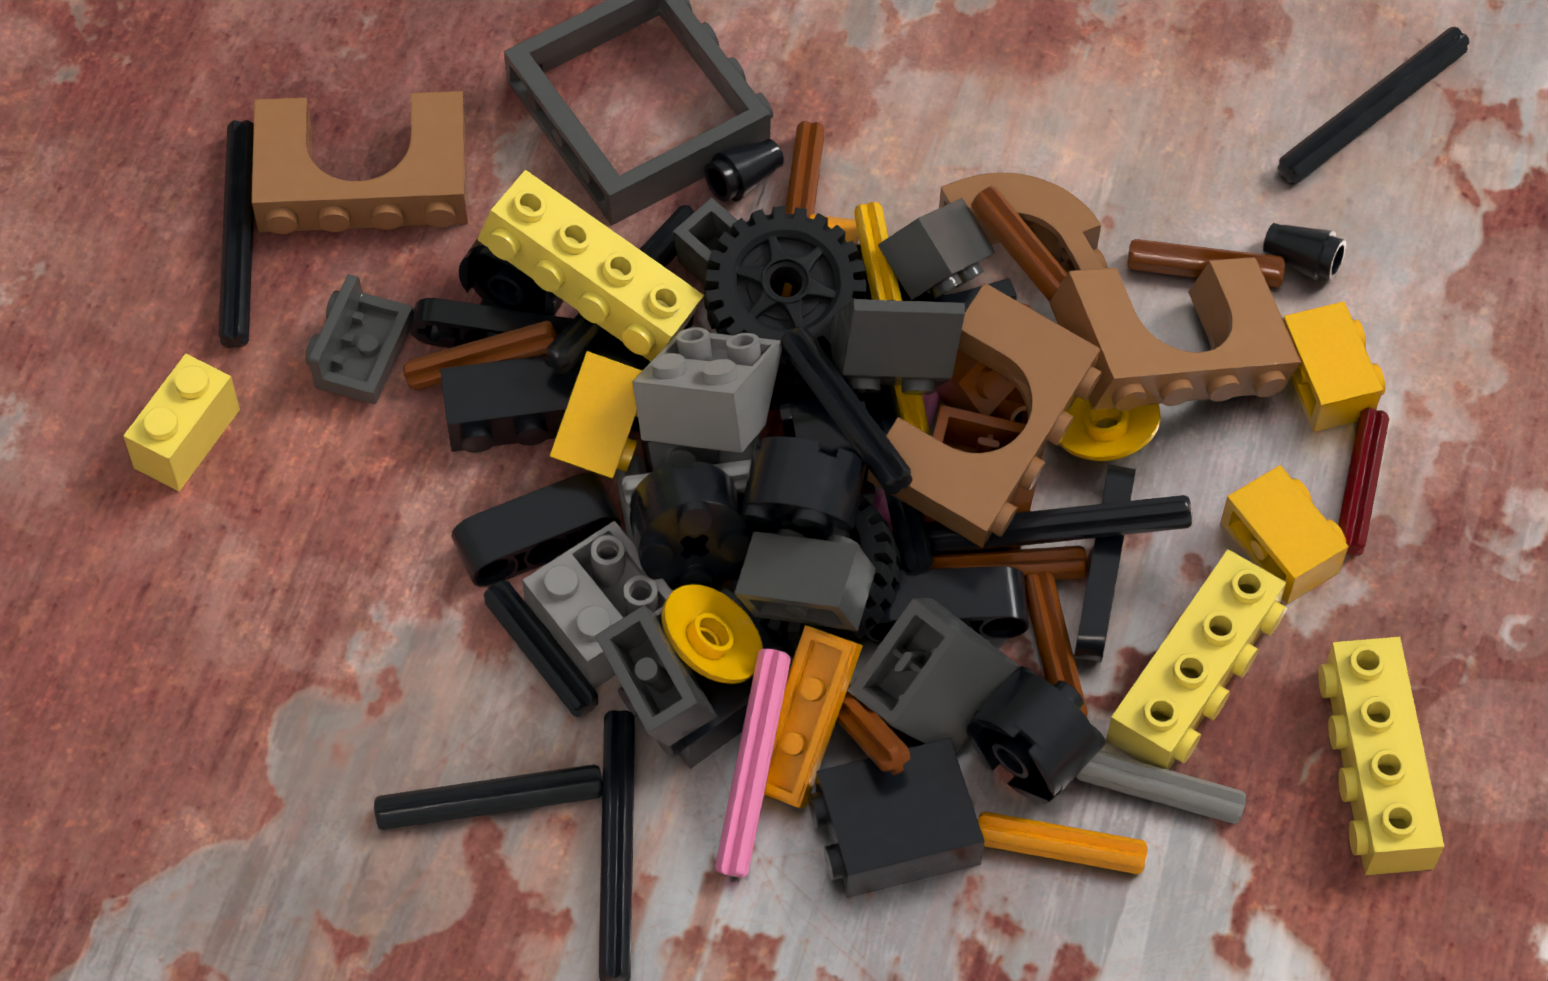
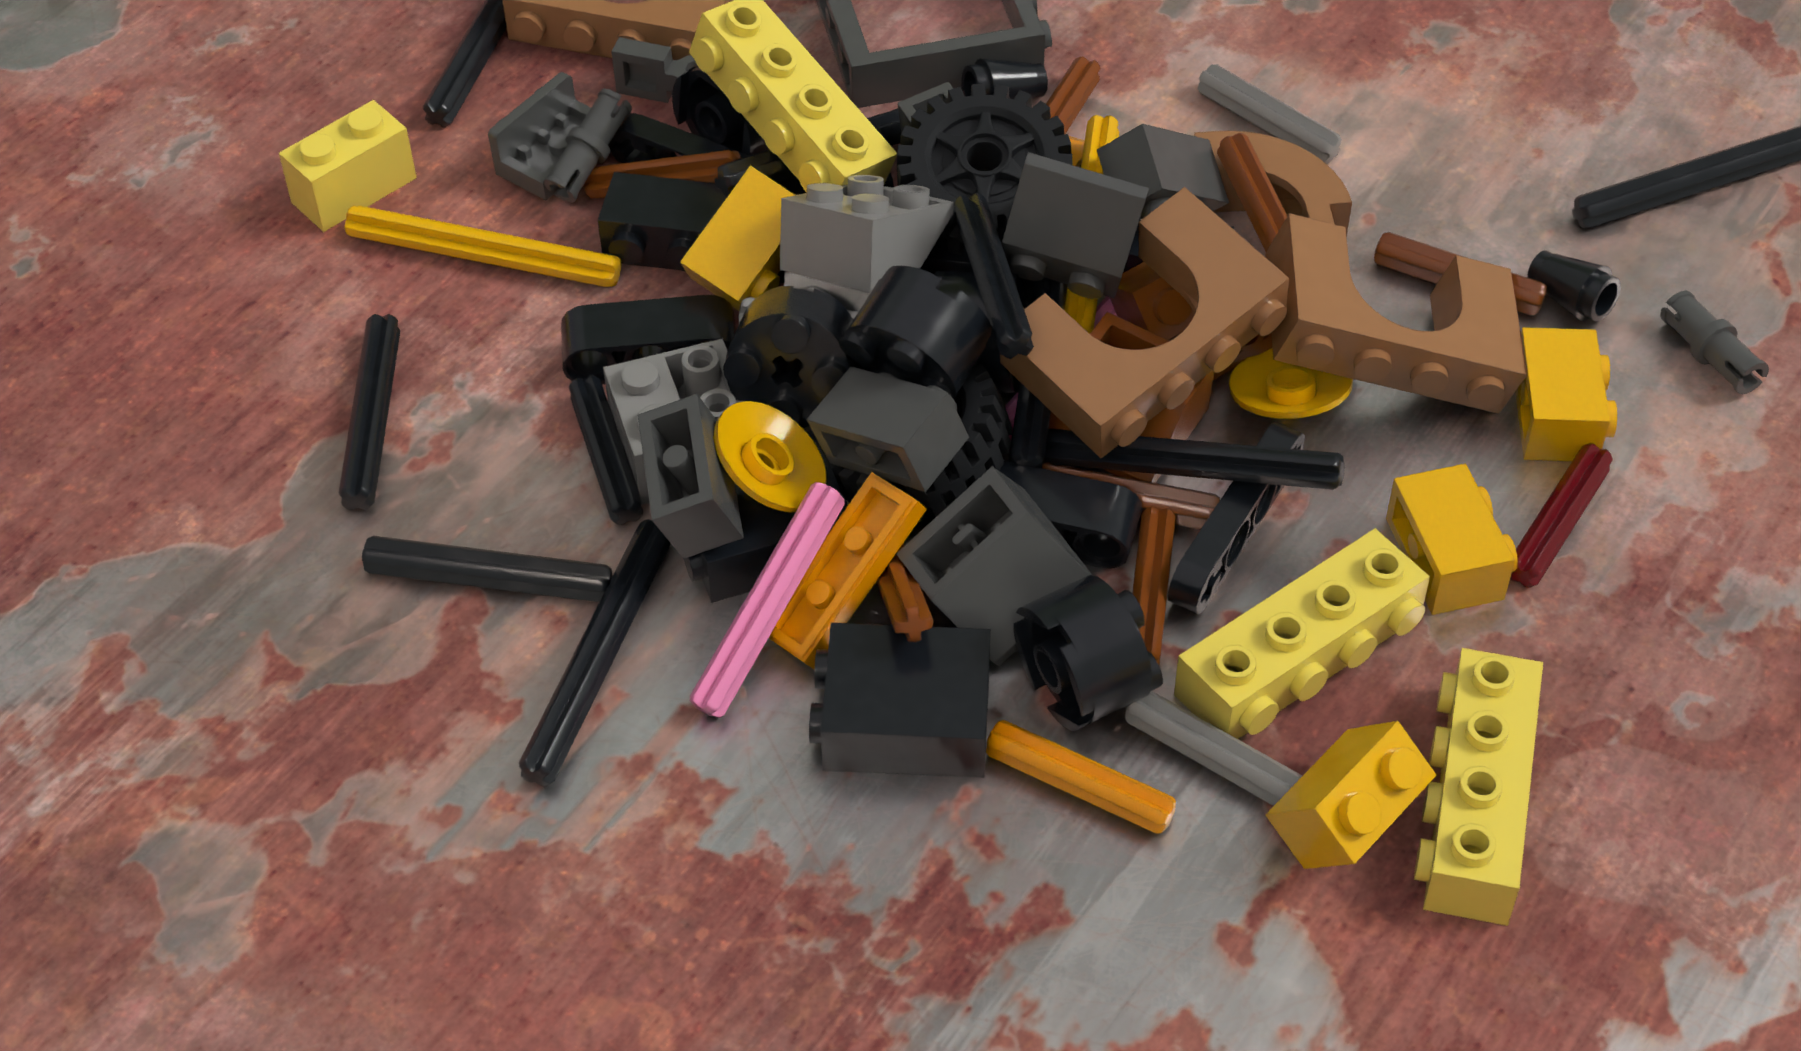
camera: 20 degrees right, 10 degrees down
none -> black axle [338,314,401,510]
none -> yellow axle [345,206,621,287]
none -> dark grey pin [543,89,632,202]
none -> dark grey plate [611,37,697,103]
none -> light grey axle [1197,64,1342,164]
none -> yellow brick [1265,721,1436,869]
none -> dark grey pin [1660,290,1769,394]

